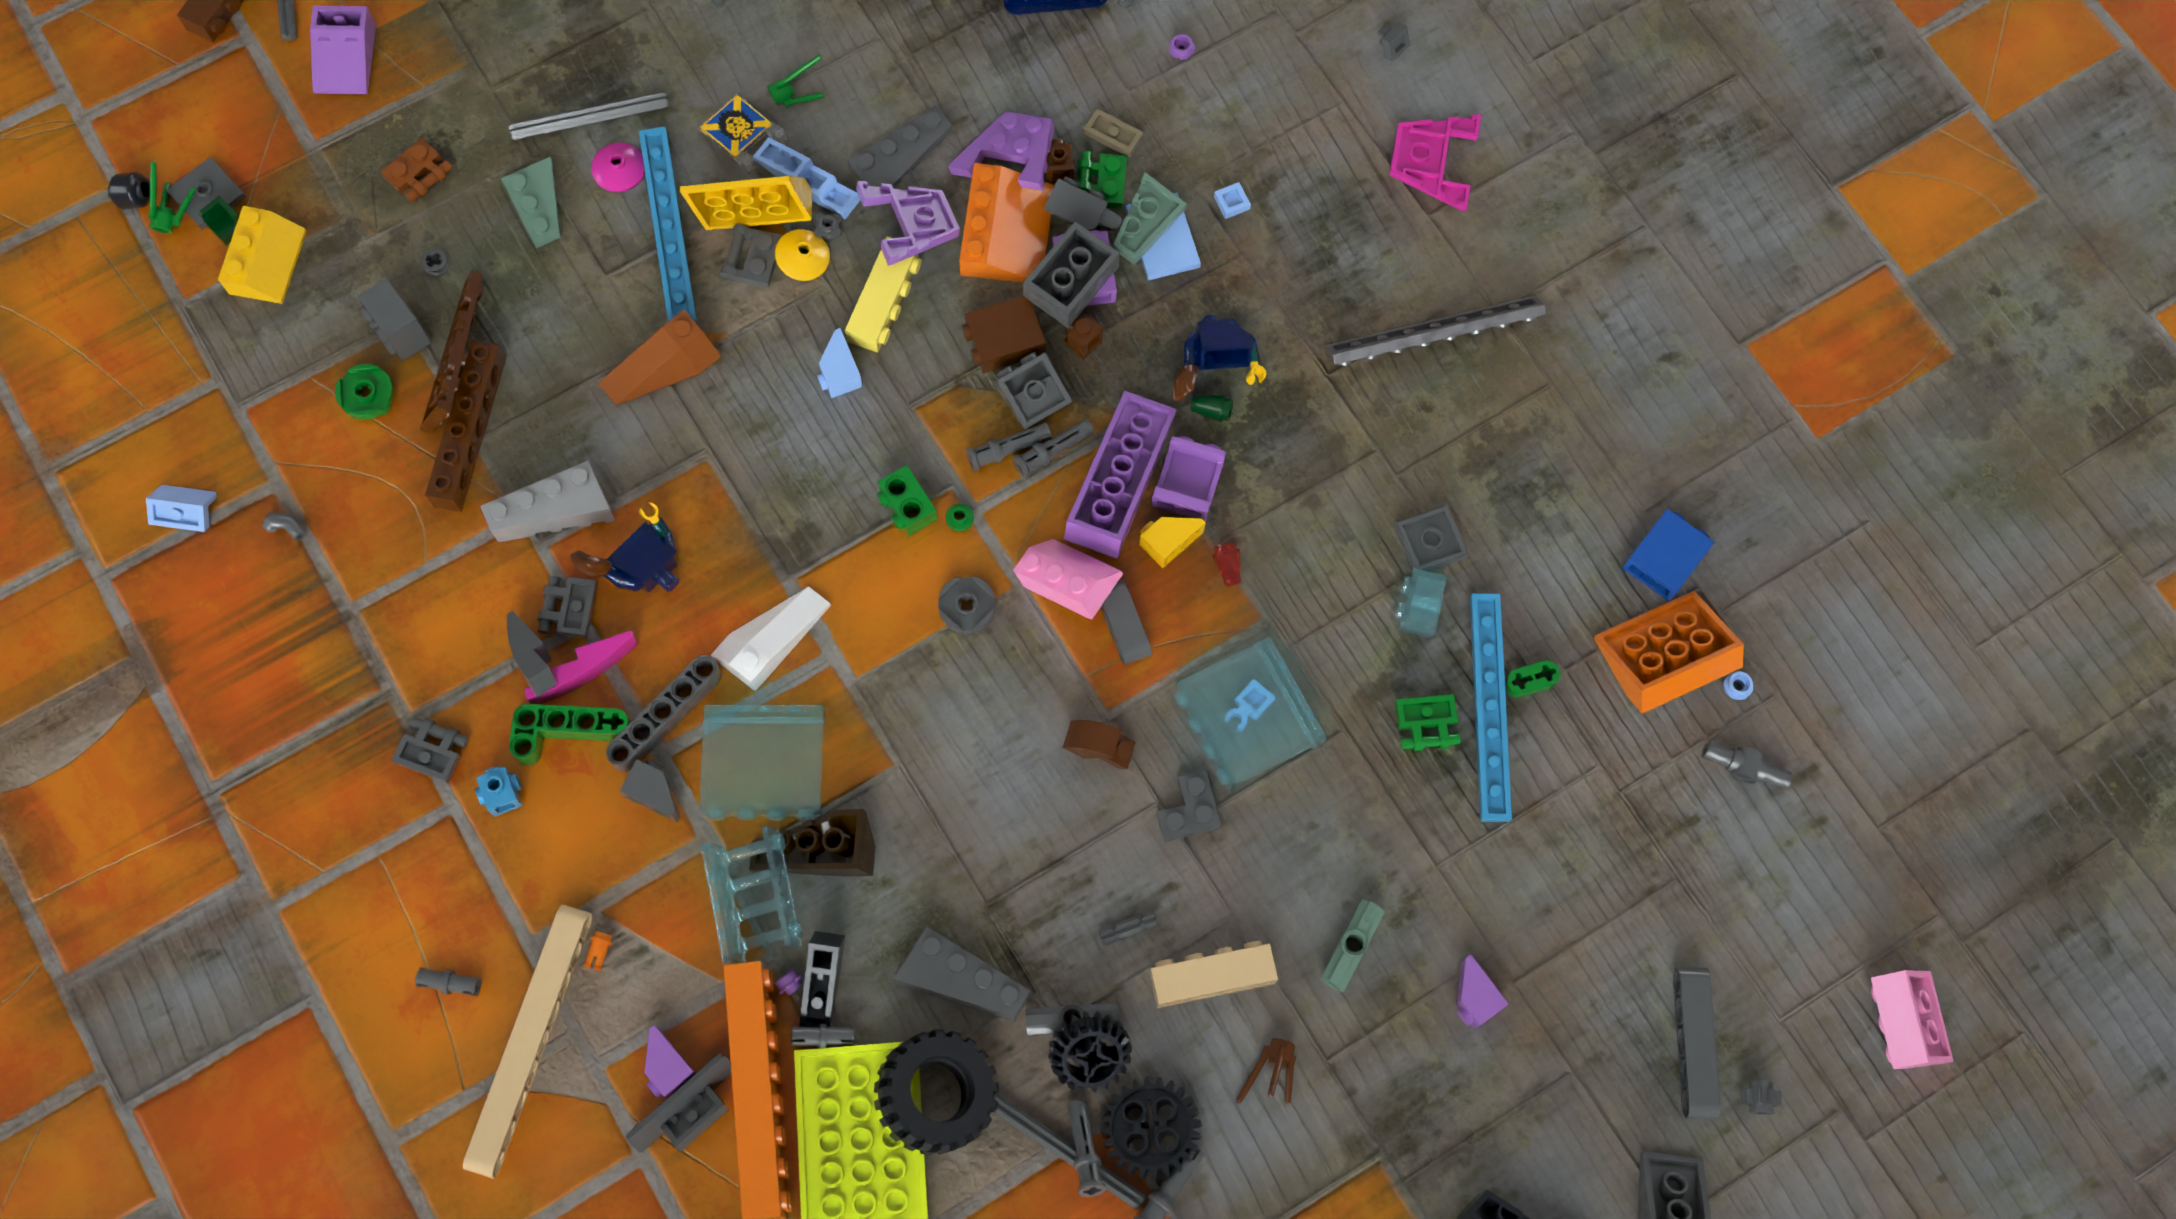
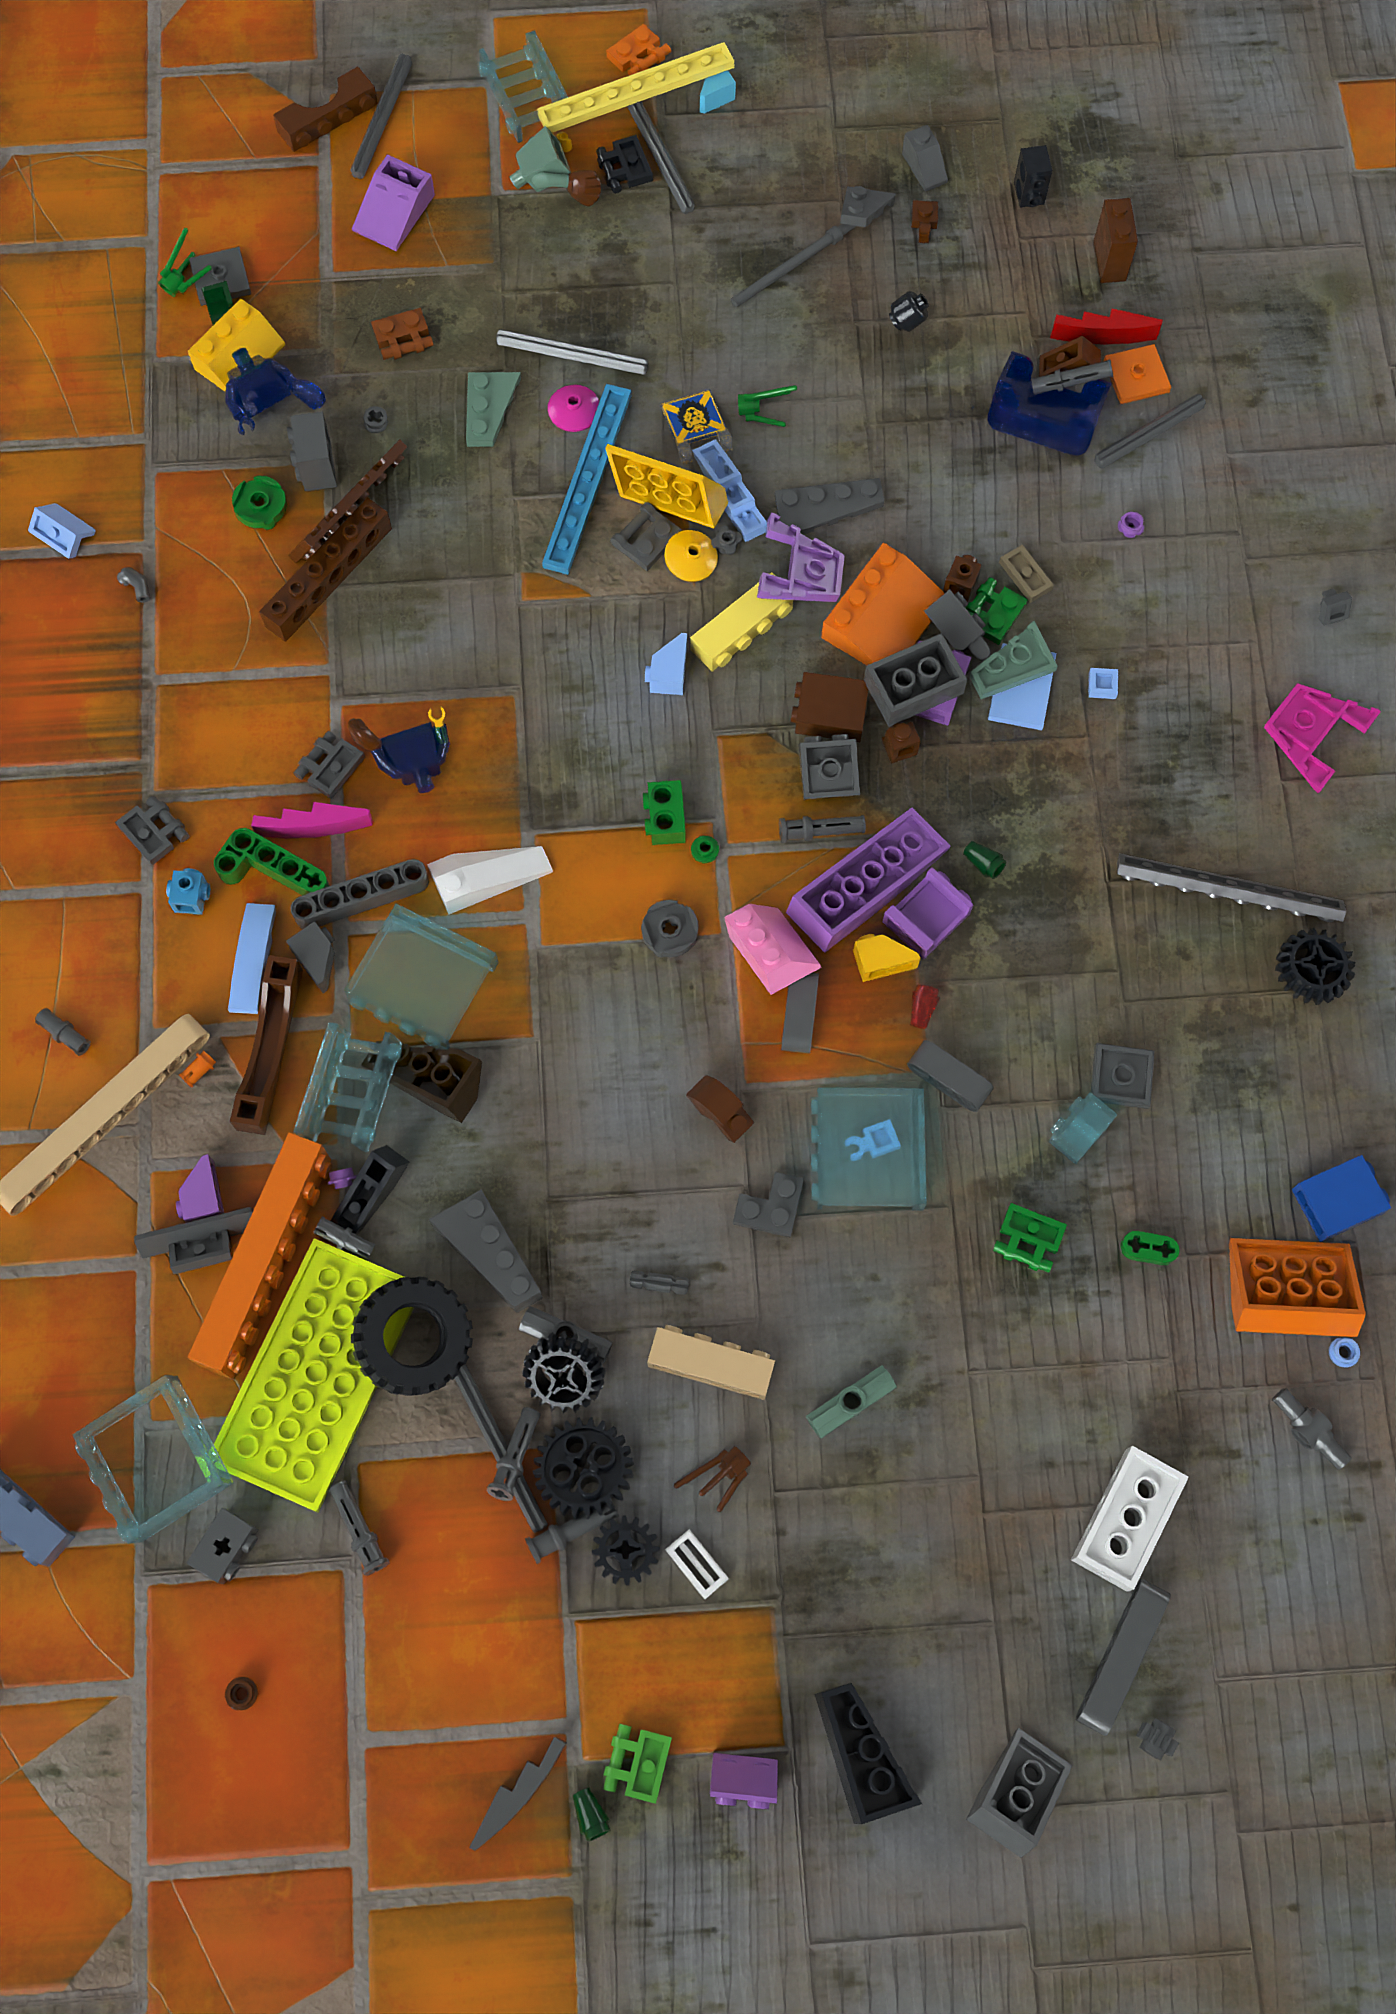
camera: 30 degrees right, 0 degrees up
black head [108,172,150,209] -> none
light grey wedge [480,461,616,542] -> none
dark grey slope [507,610,557,697] -> none
dark orange wedge [598,310,721,406] -> none
medium lavender wing [948,111,1054,191] -> none
dark grey pin [966,422,1052,472] -> none
clear blue torso [1172,315,1266,402] -> none
medium lavender slope [1456,955,1509,1030] -> none
dark azure plate [1470,593,1512,822] -> none
bright pink slope [1871,970,1954,1069] -> none
none -> clear blue torso [225,348,326,435]
none -> light blue slope [228,903,276,1014]
none -> reddish brown arch [230,955,303,1135]
none -> black gear [592,1515,660,1586]
none -> white tile [665,1529,729,1599]
none -> dark grey beam [907,1040,994,1112]
none -> white brick [1071,1446,1189,1592]
none -> black gear [1275,927,1356,1005]

